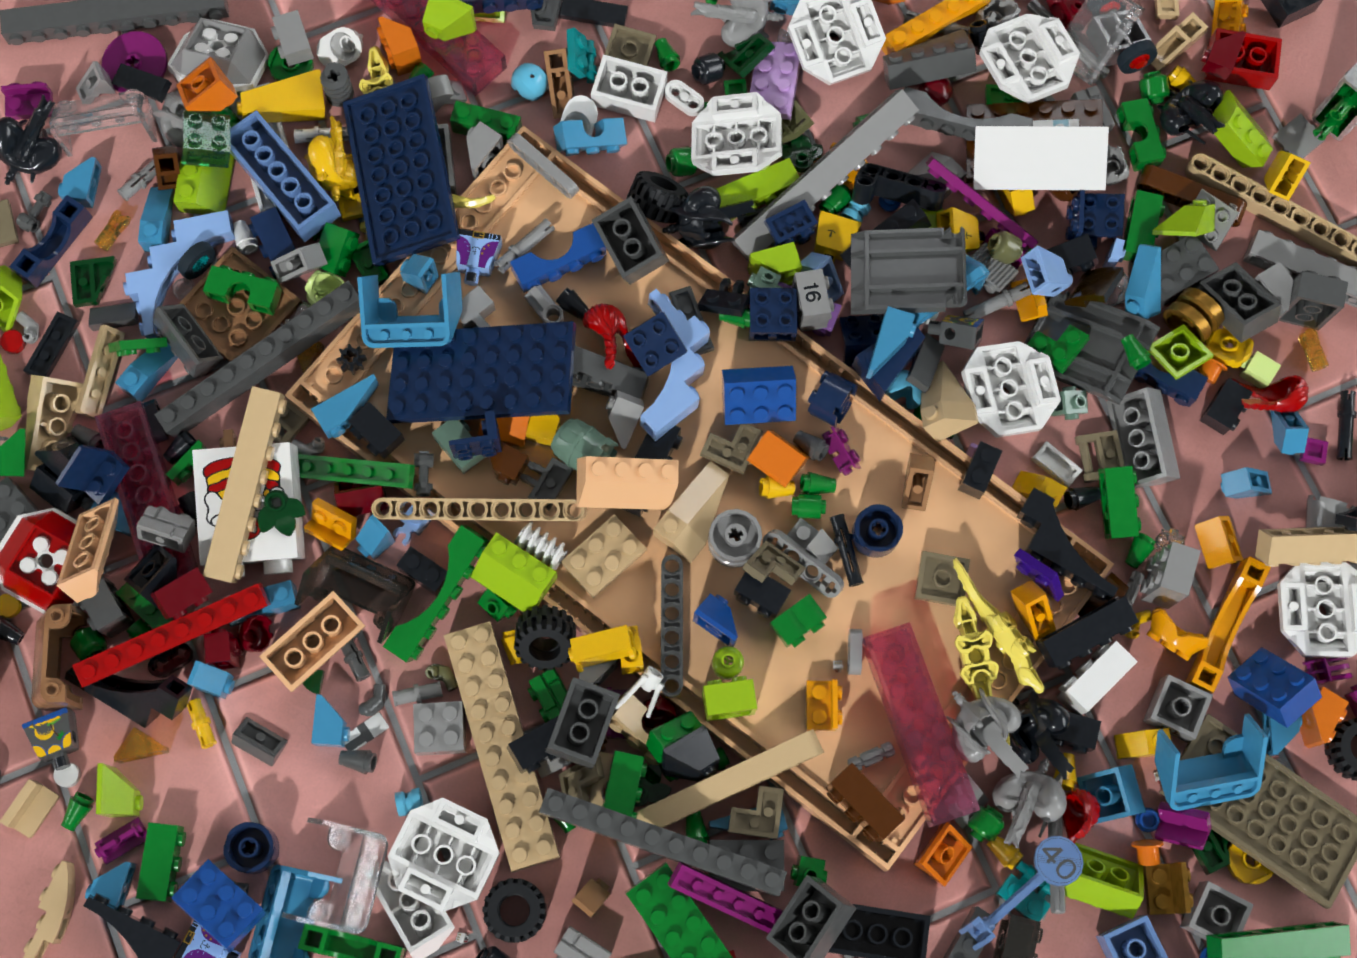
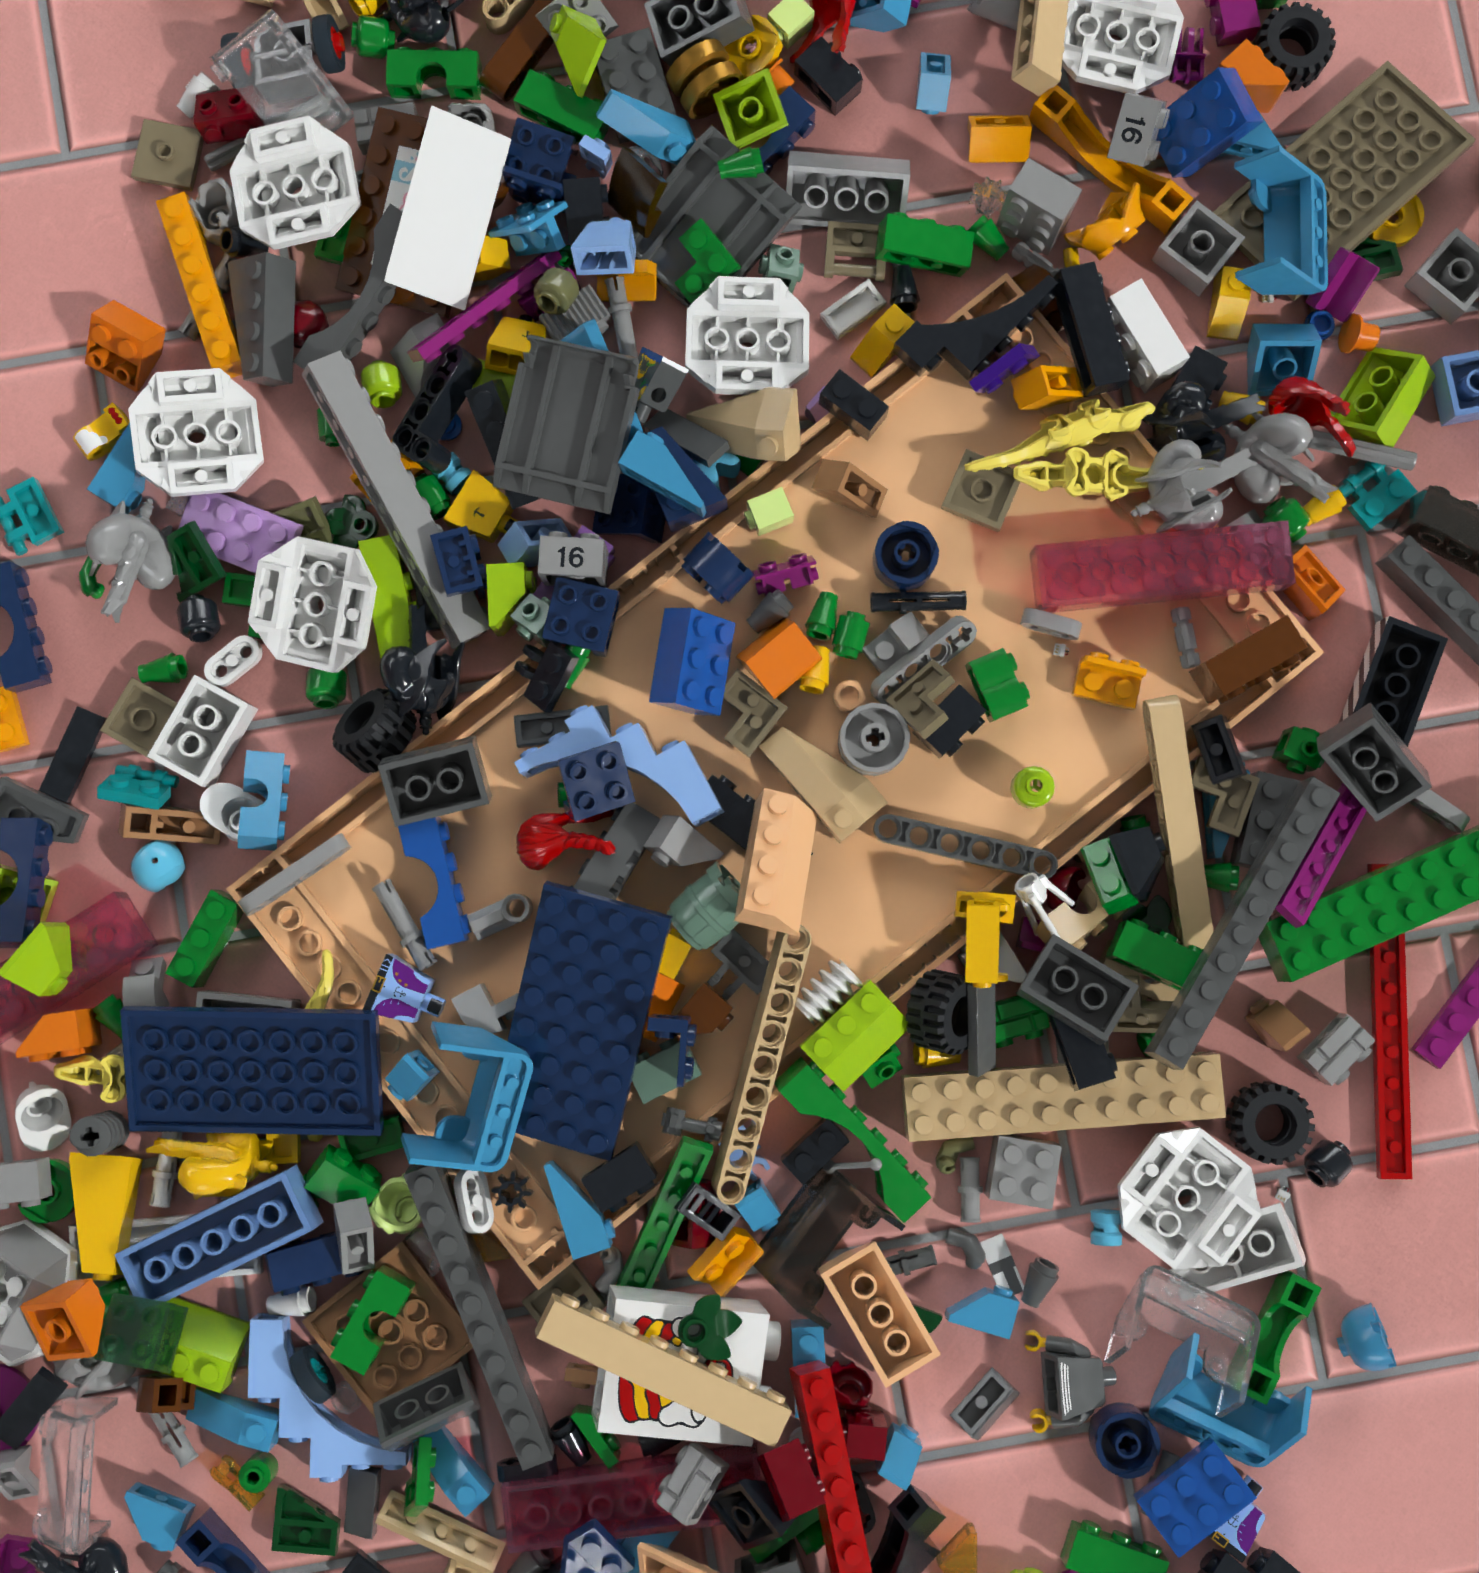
camera: 70 degrees left, 10 degrees up
yellow pin [186,698,217,749] -> none
light grey slope [466,121,504,180] -> none
black cone [556,287,589,321] -> none
tan plate [561,514,647,598] -> none
blue slope [693,593,738,647] -> none
lime brick [702,676,757,722] -> none
medium blue piece [959,836,1083,951] -> none
pearl gold bracket [1143,862,1194,915] -> none
none -> green brick [238,1451,278,1493]
none -> lime head [361,360,402,408]
none -> white plate [454,1170,494,1234]
none -> dark azure bracket [488,198,568,256]
none -> black slope [674,1181,742,1241]
none -> yellowish green brick [744,487,794,536]
none -> light grey hinge [823,1158,882,1174]
none -> light nougat tile [833,680,865,712]
none -> dark grey tile [967,983,996,1077]
none -> dark grey torso [1024,1330,1117,1433]
none -> light grey brick [1107,93,1170,167]
none -> black slope [1191,714,1247,785]

